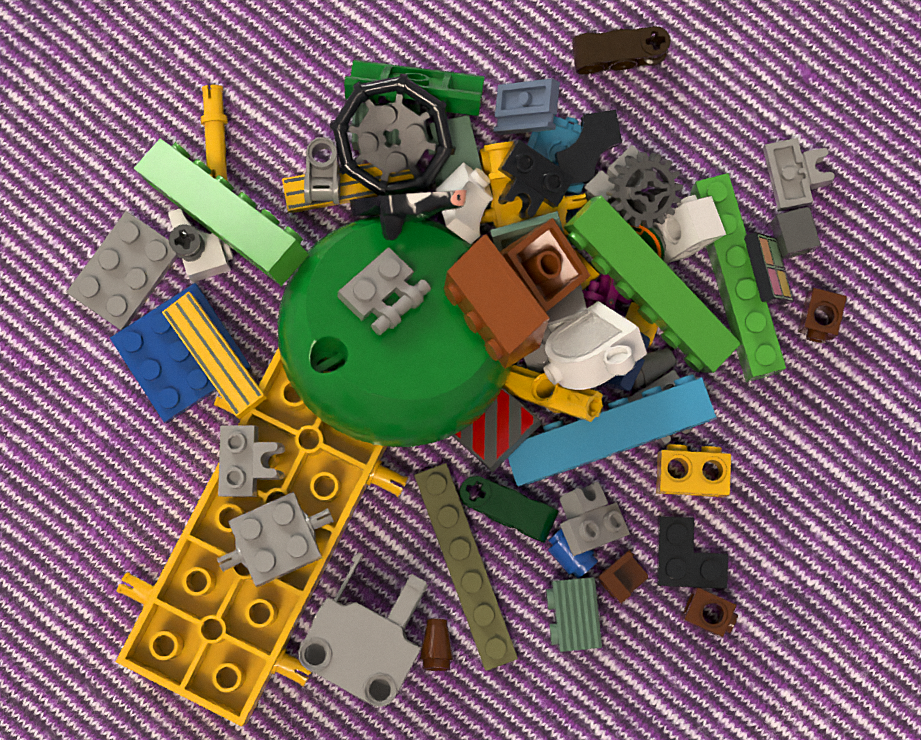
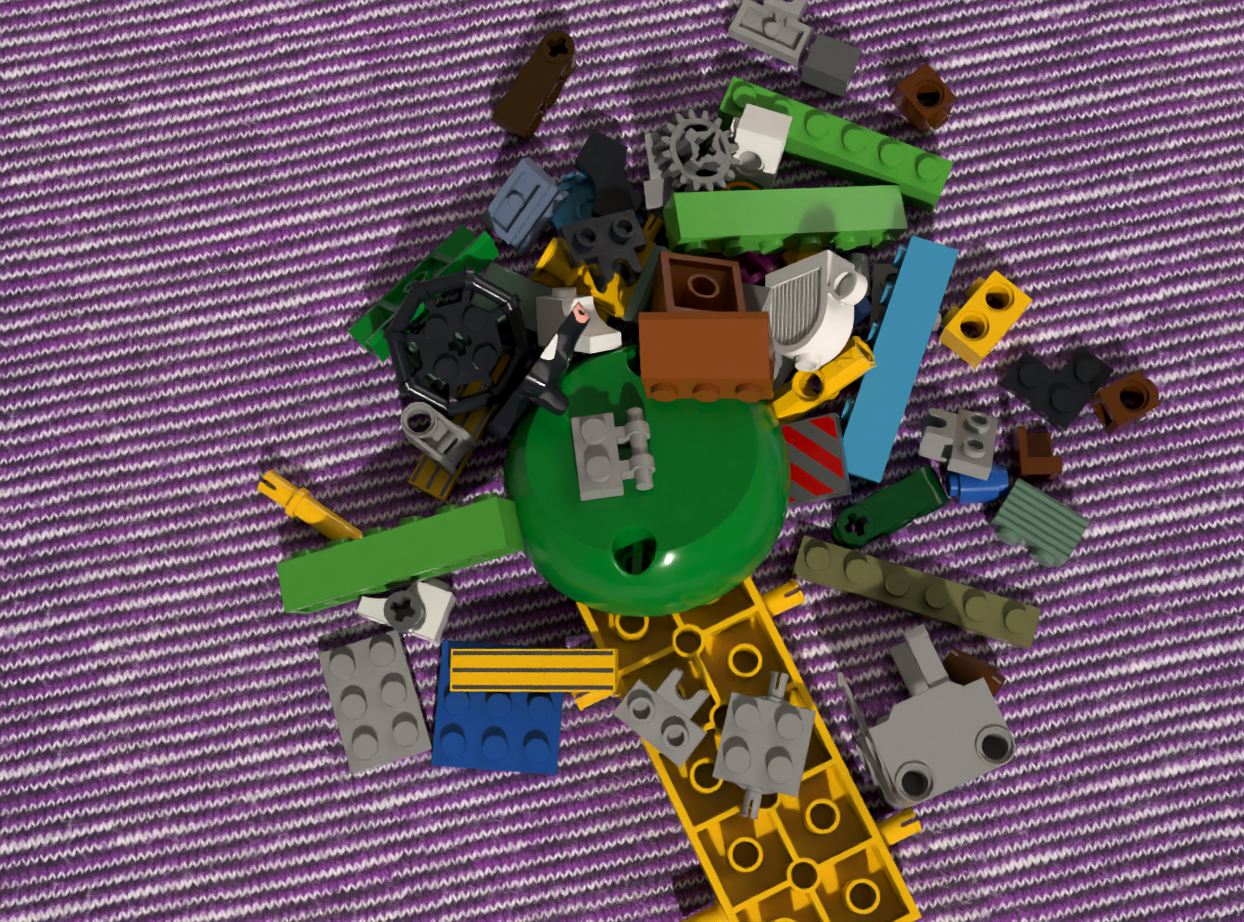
camera: 50 degrees left, 5 degrees down
tile [744,232,794,305] -> none

